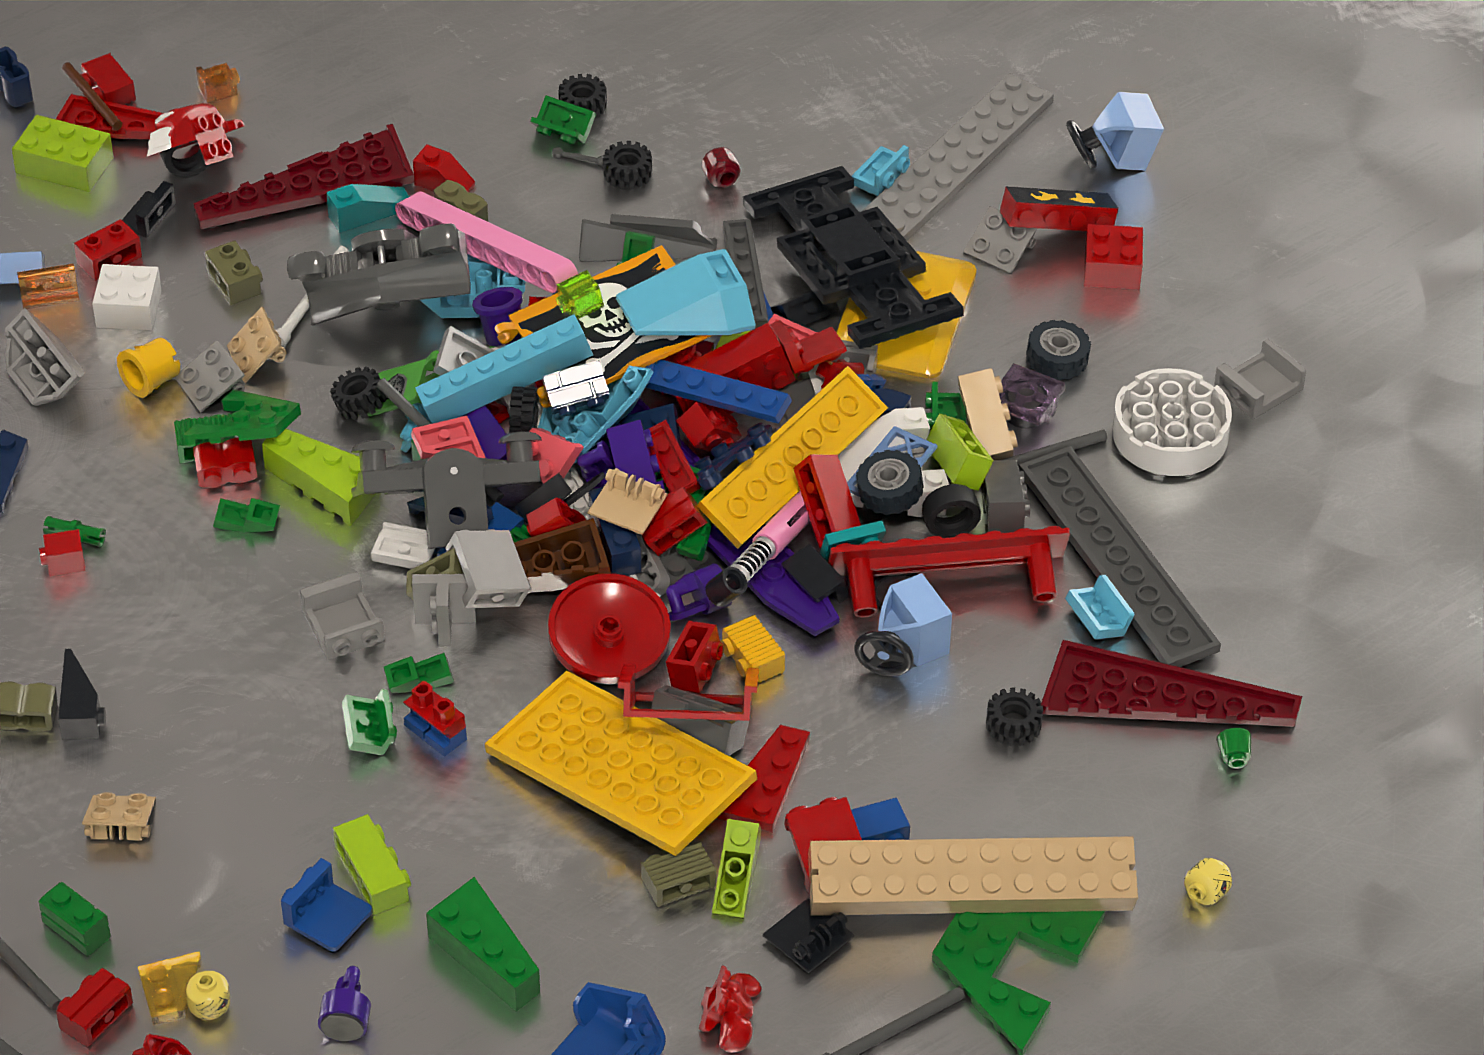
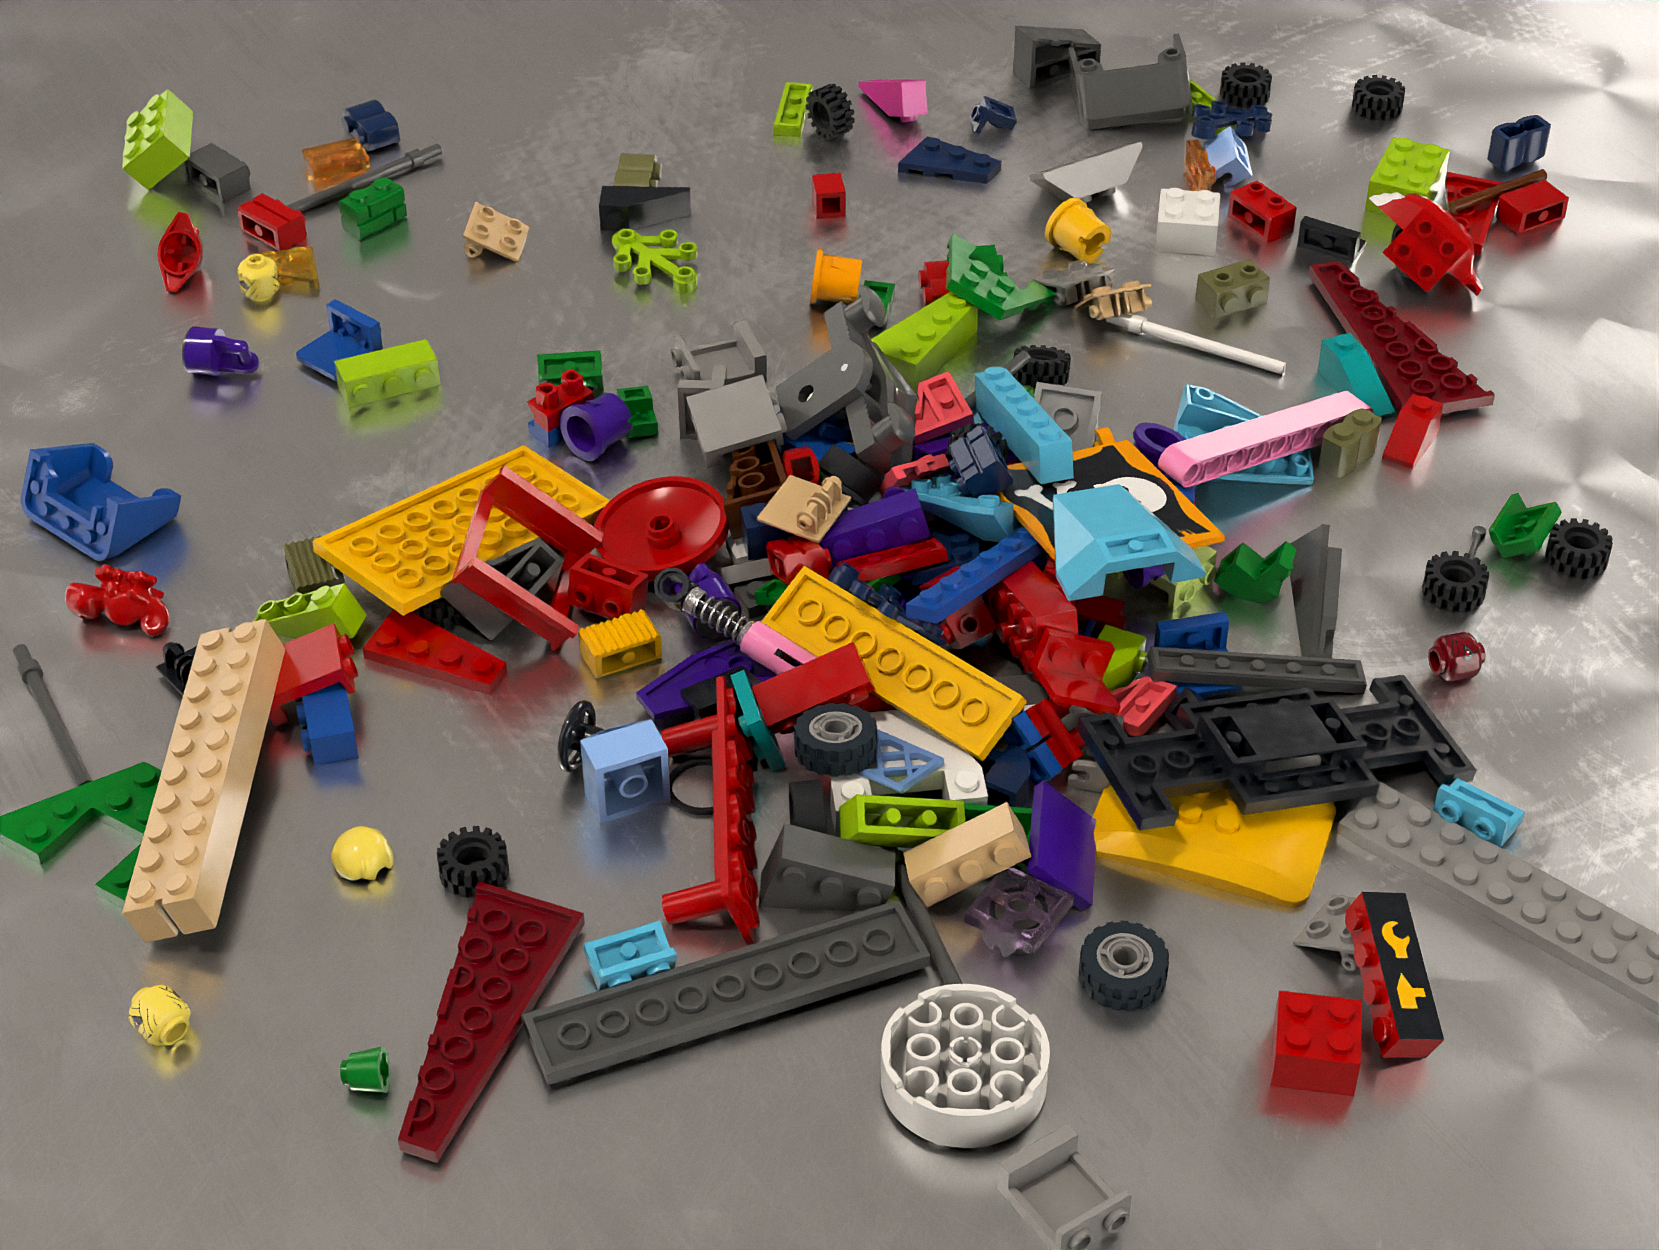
camera: 95 degrees right, 5 degrees down
green pin [43,516,106,547] -> none
clear orange brick [196,63,240,104] -> none
dark grey piece [287,224,471,326] -> none
green wedge [426,877,540,1012] -> none
clear neon green brick [556,270,604,320] -> none
light blue piece [1066,92,1164,171] -> none
none -> light yellow hair [331,826,394,881]
none -> dark purple piece [560,393,632,461]
none -> lime plant [612,229,698,294]
none -> light orange piece [810,248,862,304]
none -> dark purple tile [1027,781,1096,911]

